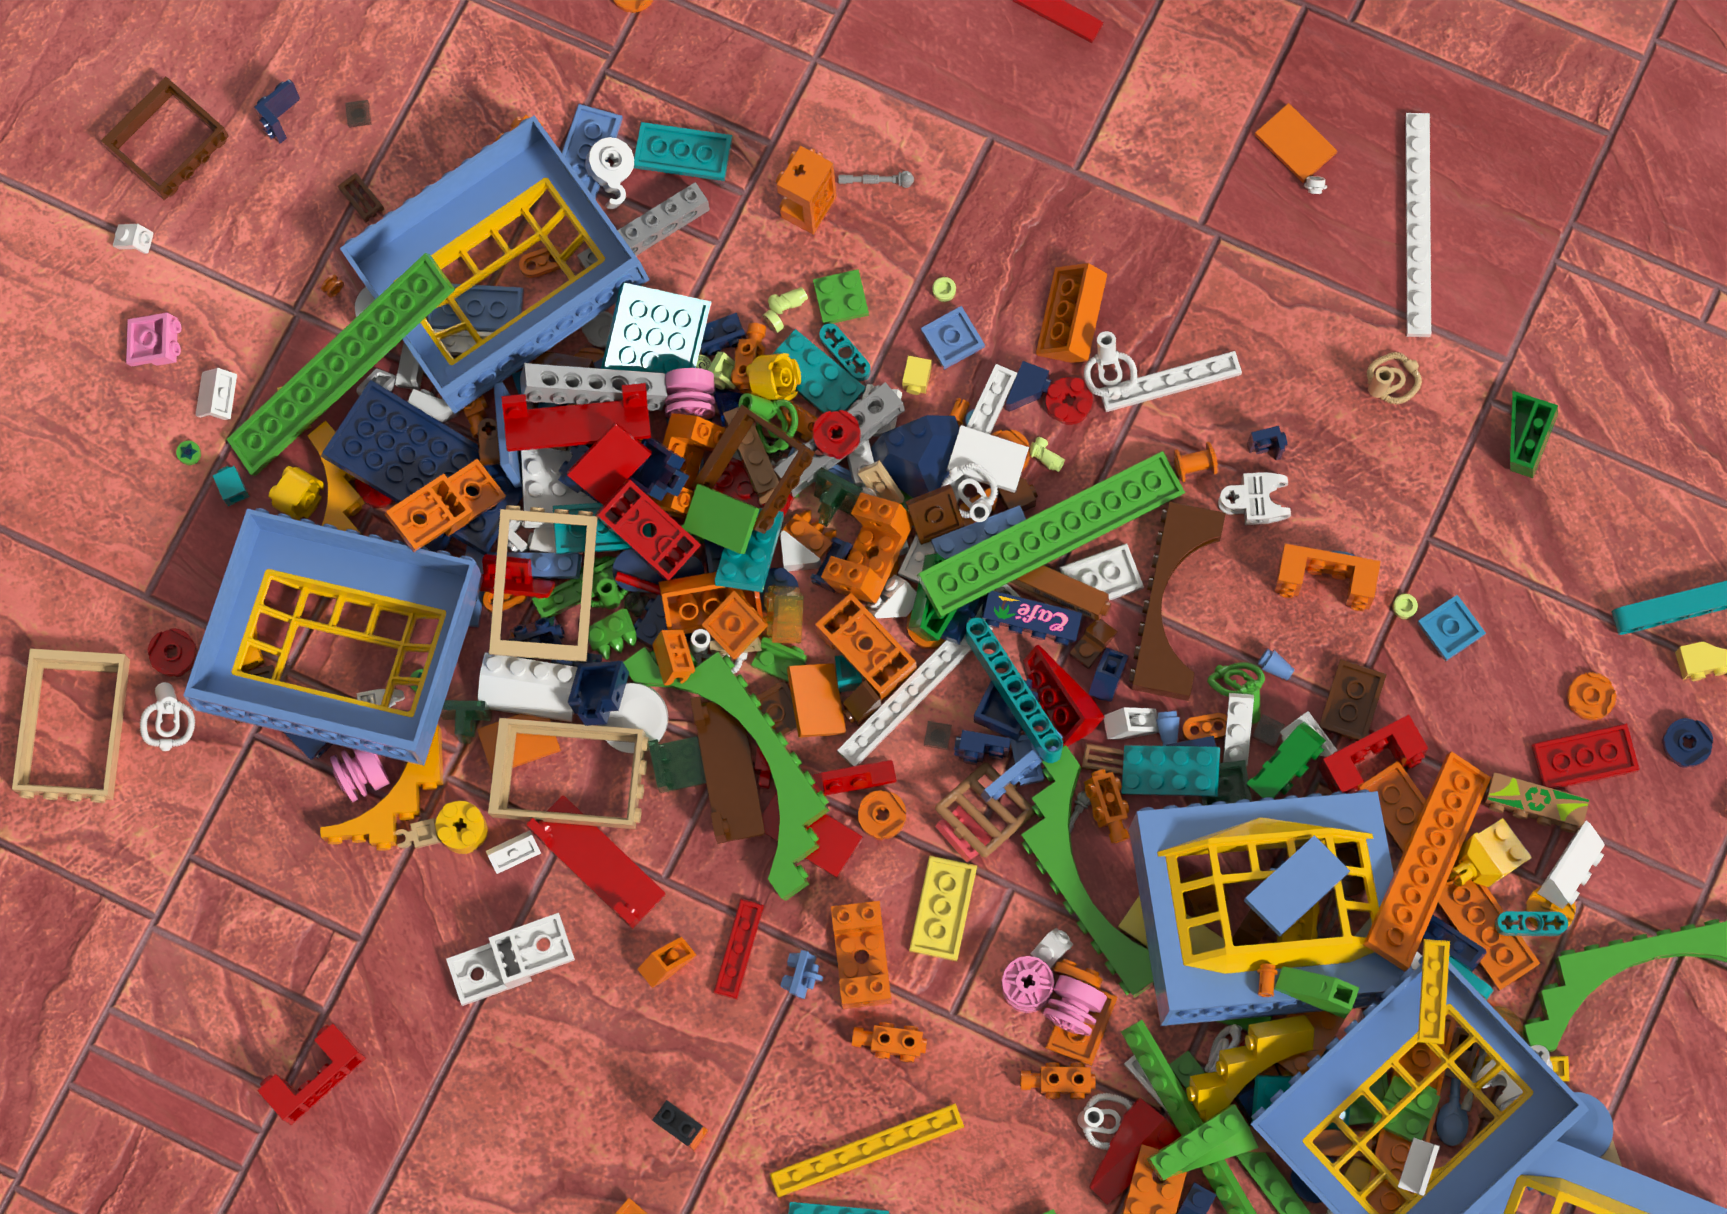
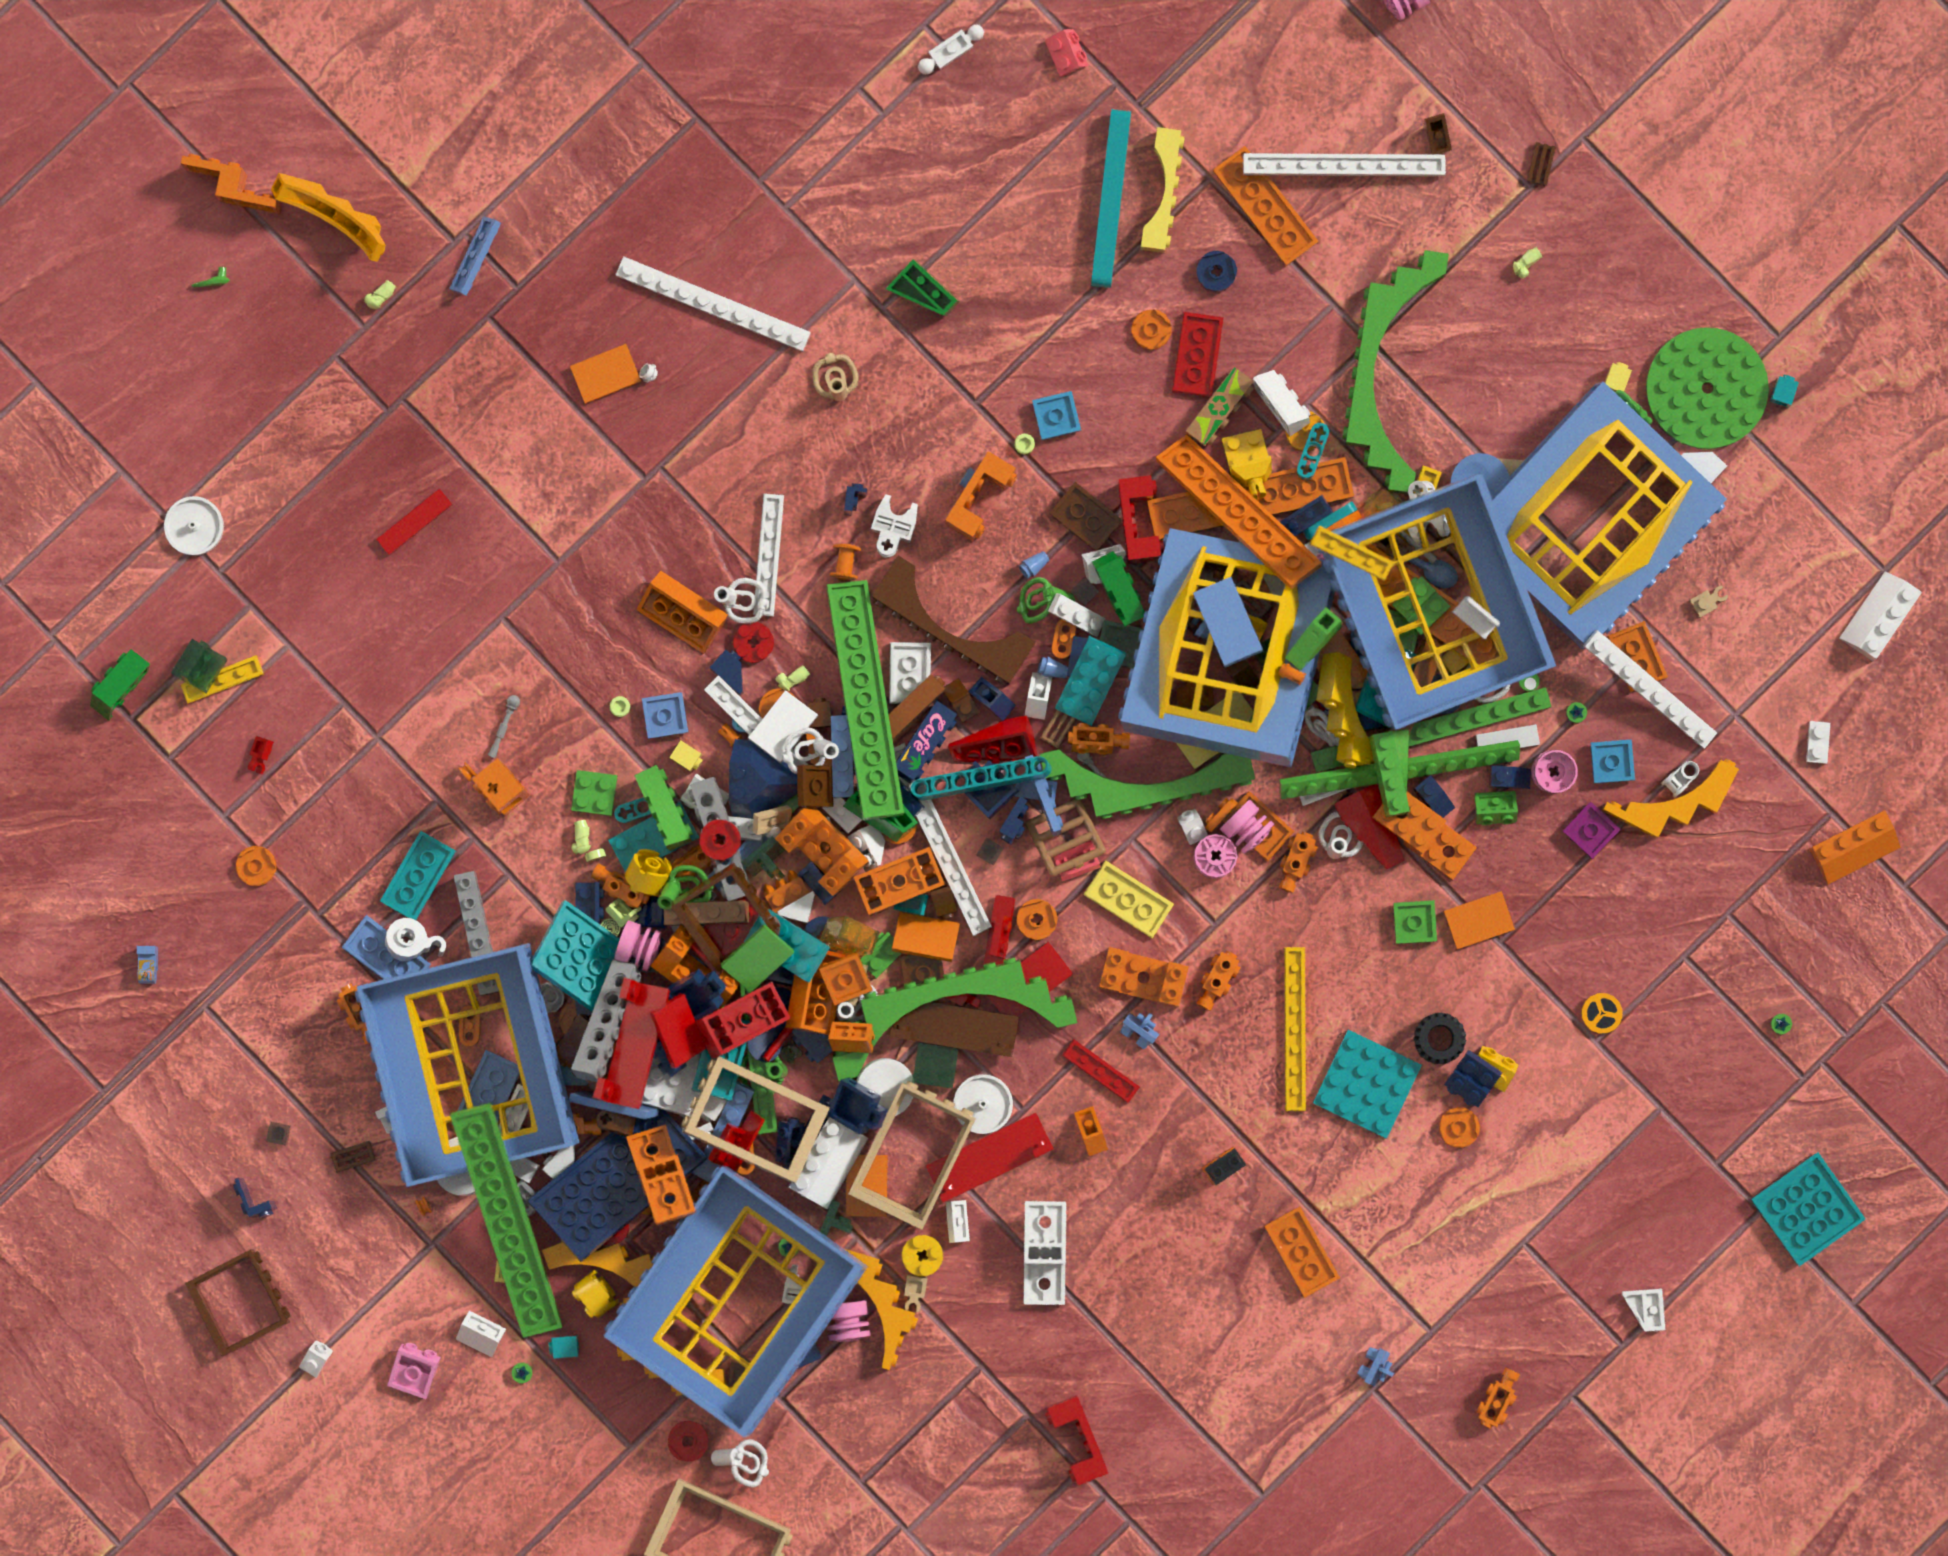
camera: 70 degrees left, 10 degrees up
bright green plate [588,609,636,660] -> none
none -> bright green wedge [634,765,693,851]
none -> white piece [954,1074,1013,1134]

